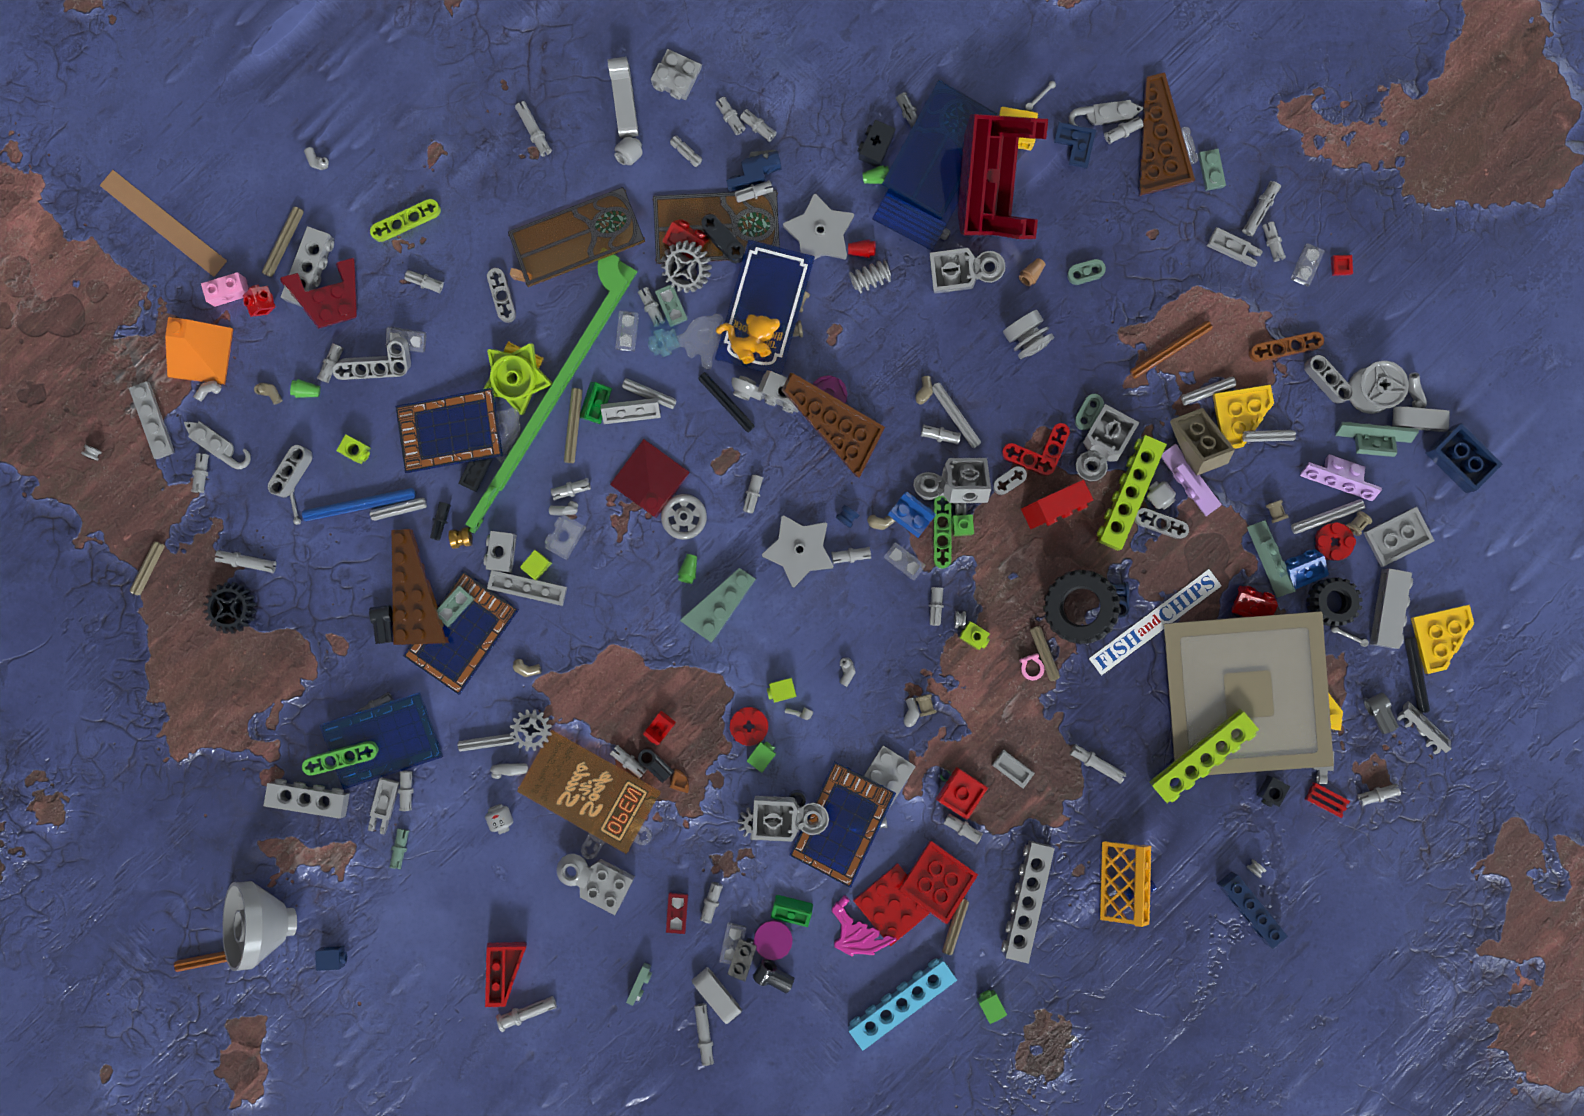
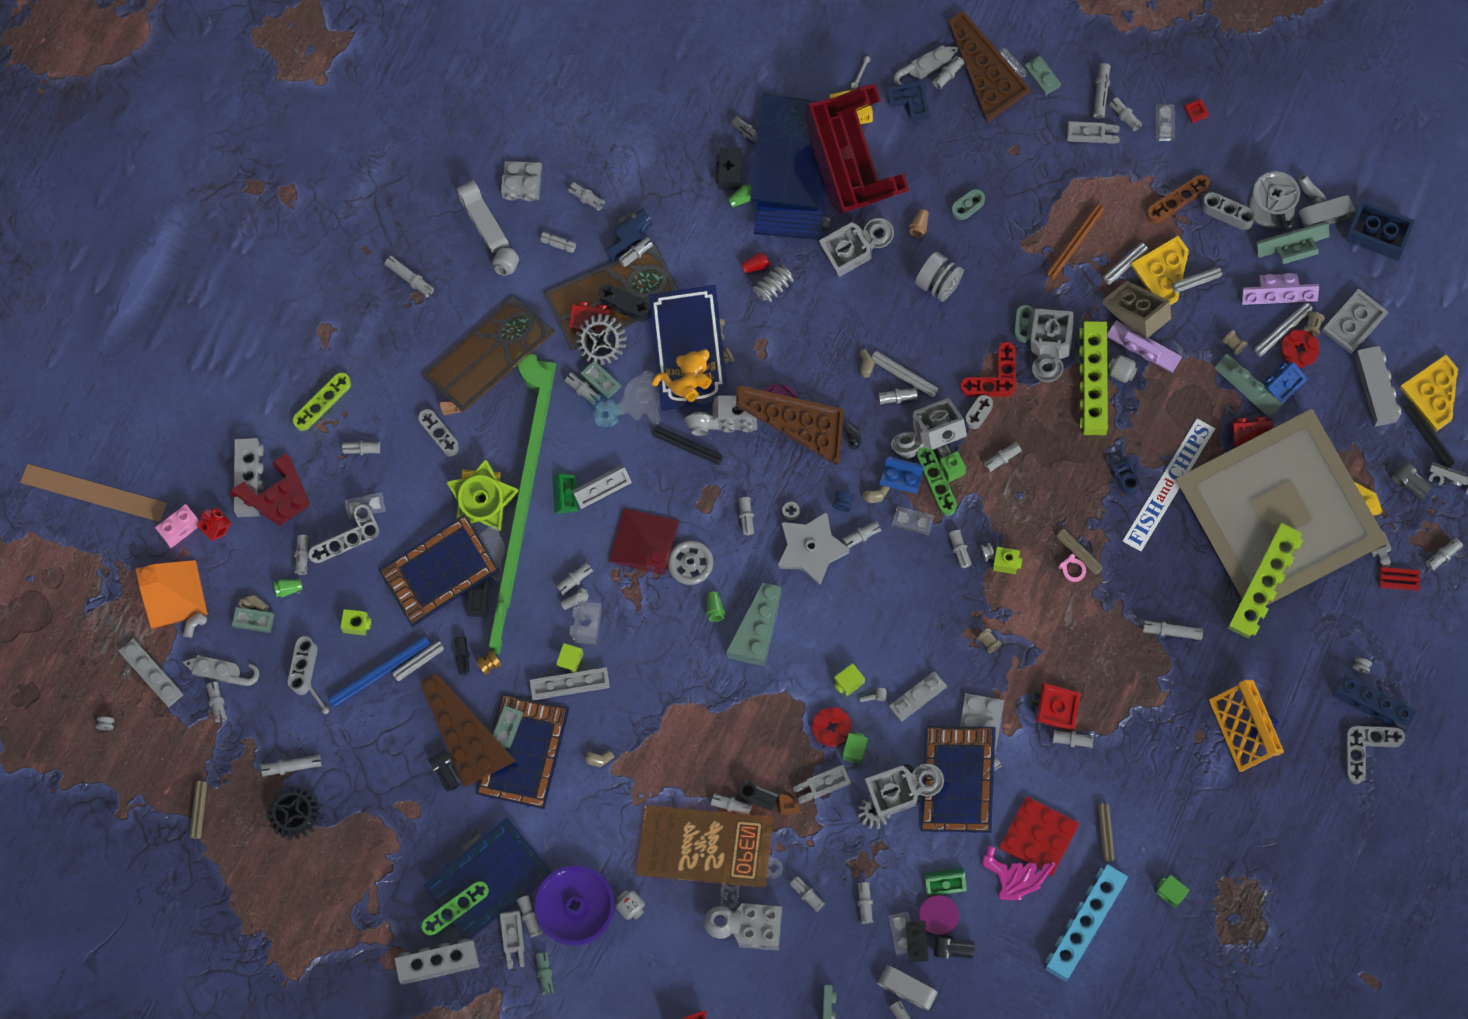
camera: 15 degrees left, 15 degrees down
dark tan axle [262,206,304,277] -> none
light grey arm [304,147,329,170] -> none
light grey axle [458,734,515,752] -> none
light grey brick [484,531,517,573] -> none
light grey arm [490,763,528,779] -> none
light grey gear [510,709,552,751] -> none
dark tan axle [564,388,582,463] -> none
clear piece [615,311,639,352] -> none
light grey axle [622,379,676,409] -> none
red bracket [643,711,676,745] -> none
dark red piece [666,892,688,934] -> none
light grey pin [740,109,777,142] -> none
light grey plate [783,194,854,264] -> none
light grey arm [839,657,856,687] -> none
red plate [898,841,978,924] -> none
light grey arm [904,698,920,727] -> none
light grey tile [992,750,1035,789] -> none
light grey brick [1001,840,1055,964] -> none
red wedge [1021,480,1093,530] -> none
black tyre [1043,569,1121,644] -> none
light grey beam [1134,508,1189,539] -> none
black brick [1256,775,1290,808] -> none
black tyre [1306,577,1363,626] -> none
light grey hinge [1331,626,1369,647] -> none
none -> sand green piece [232,607,275,633]
none -> dark purple dish [535,866,615,946]
none -> light grey bush [782,502,800,520]
none -> light grey axle [790,876,825,912]
none -> light grey hinge [793,765,851,803]
none -> black arm [842,422,861,449]
none -> light grey plate [889,671,947,722]
none -> light grey pin [983,442,1022,473]
none -> black arm [1276,213,1295,233]
none -> light grey beam [1346,726,1405,784]

